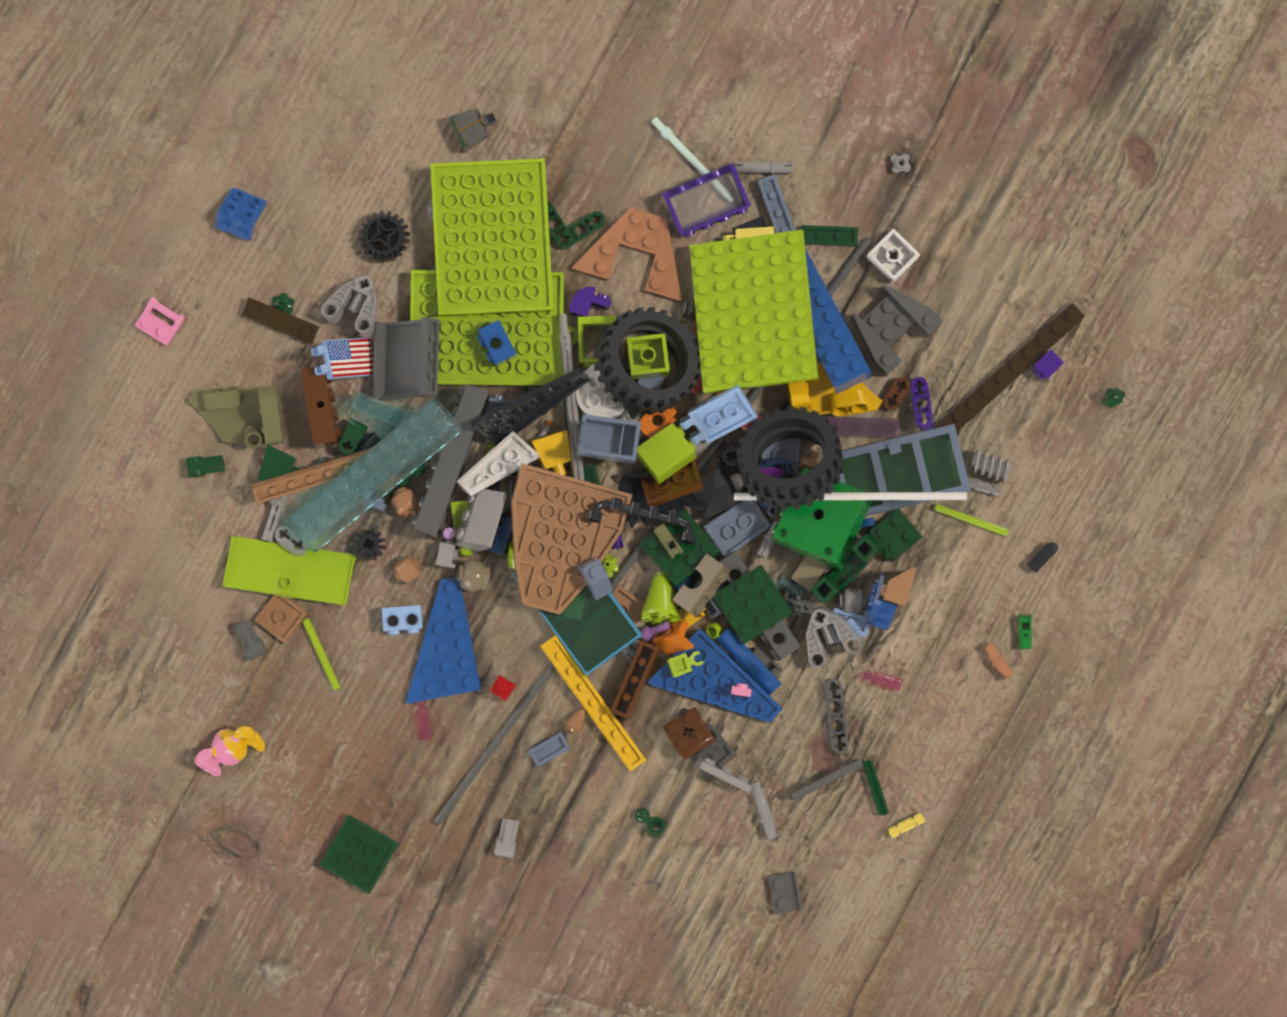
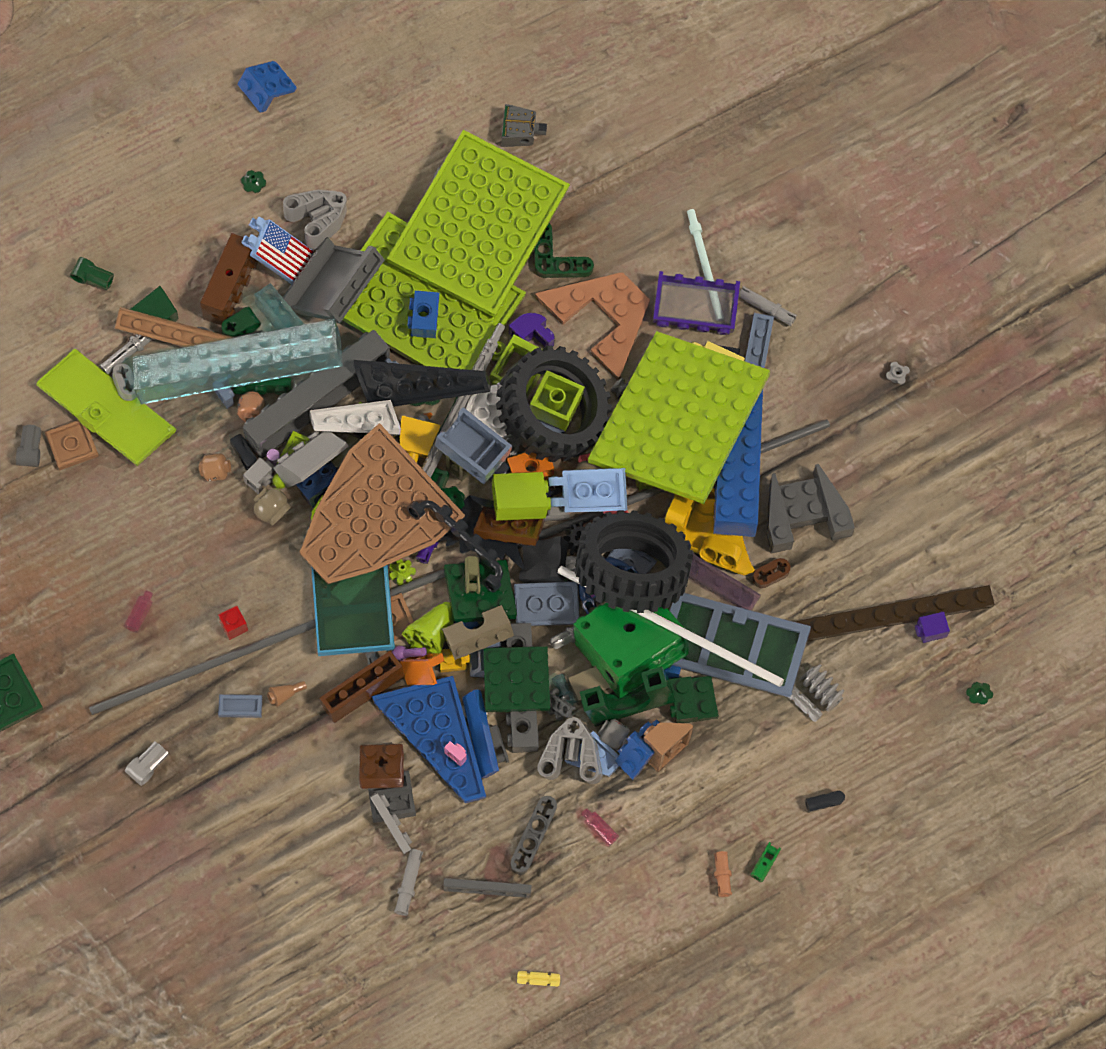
camera: 25 degrees right, 15 degrees down
bright pink plate [134,297,185,347] -> none
olive panel [188,385,284,449] -> none
dark brown plate [242,297,320,344] -> none
lime bar [302,618,341,691] -> none
black gear [353,529,386,561] -> none
black gear [358,211,410,262] -> none
light blue brick [382,605,423,635] -> none
blue wing [406,577,481,704] -> none
yellow tile [540,635,646,771] -> none
sand blue slope [578,557,613,601] -> none
dark green plate [635,808,666,837] -> none
lime plate [667,651,703,678] -> none
lime hinge [706,623,723,639] -> none
dark grey plate [768,871,803,915] -> none
dark green tile [801,225,858,247] -> none
dark green axle [863,760,889,816] -> none
white brick [867,229,920,283] -> none
dark purple beam [910,377,934,431] -> none
lime bar [934,504,1009,537] -> none
none -> black bar [230,434,257,470]
none -> dark green plant [442,486,465,509]

